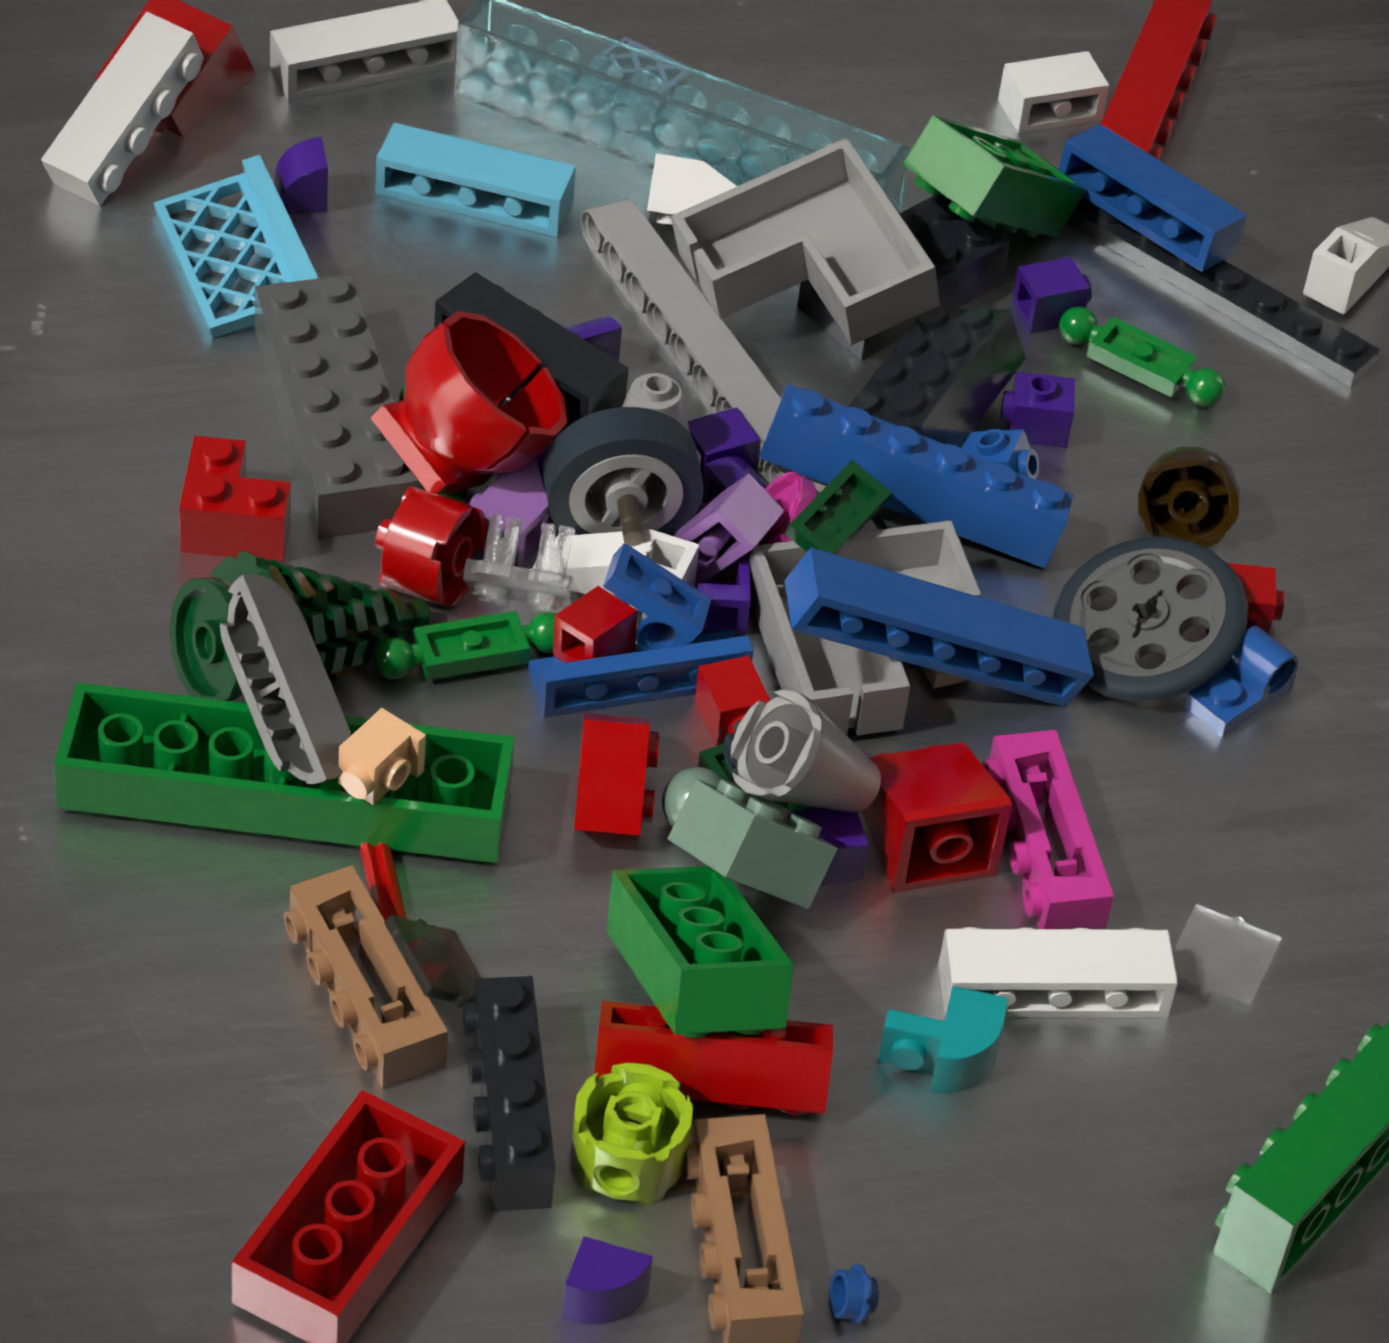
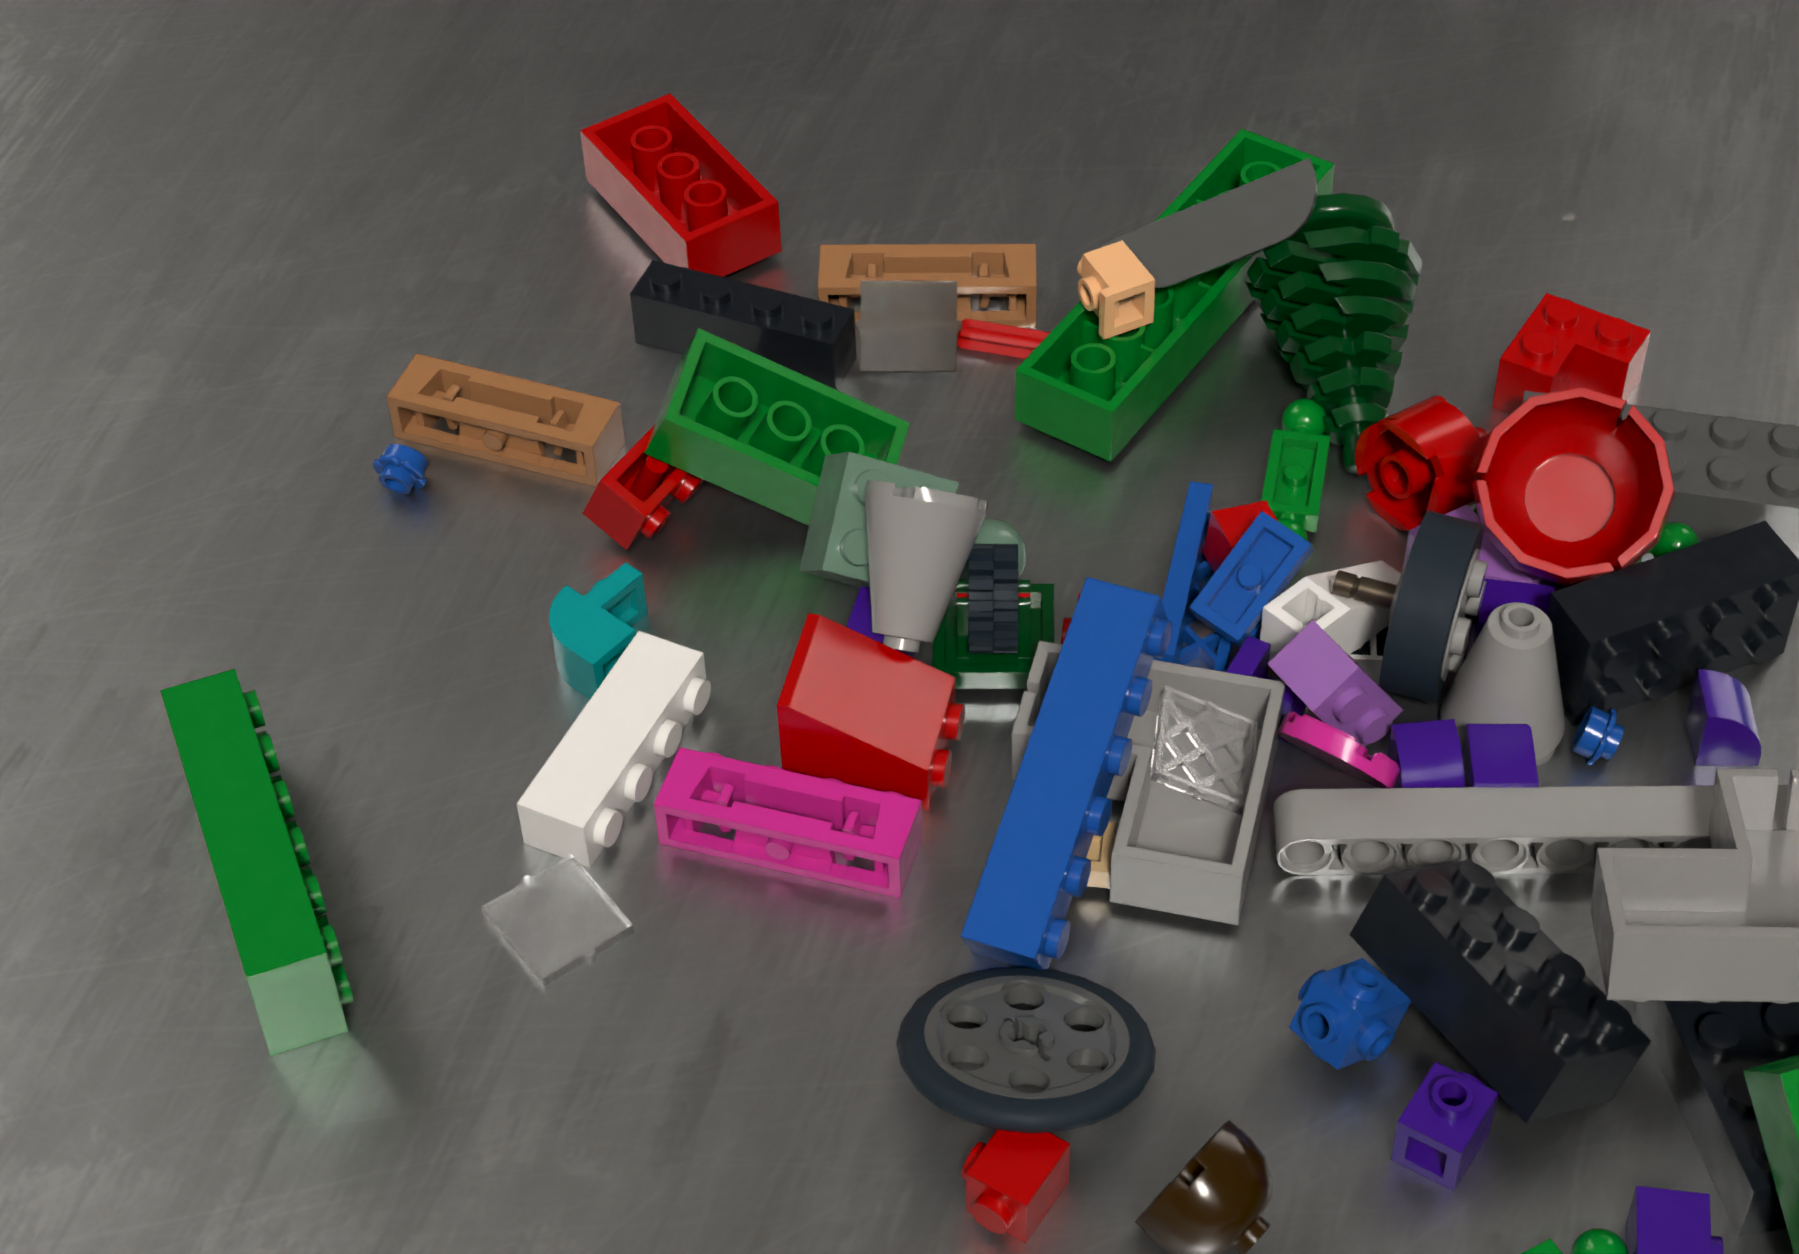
camera: 125 degrees right, 0 degrees up
clear plate [463,515,578,613] -> none
dark purple brick [562,1236,653,1325] -> none
lime brick [571,1063,693,1204] -> none
red brick [574,713,660,835] -> none
blue brick [759,383,1074,569] -> none
dark green tile [785,460,892,555] -> none
blue plate [1184,626,1299,737] -> none

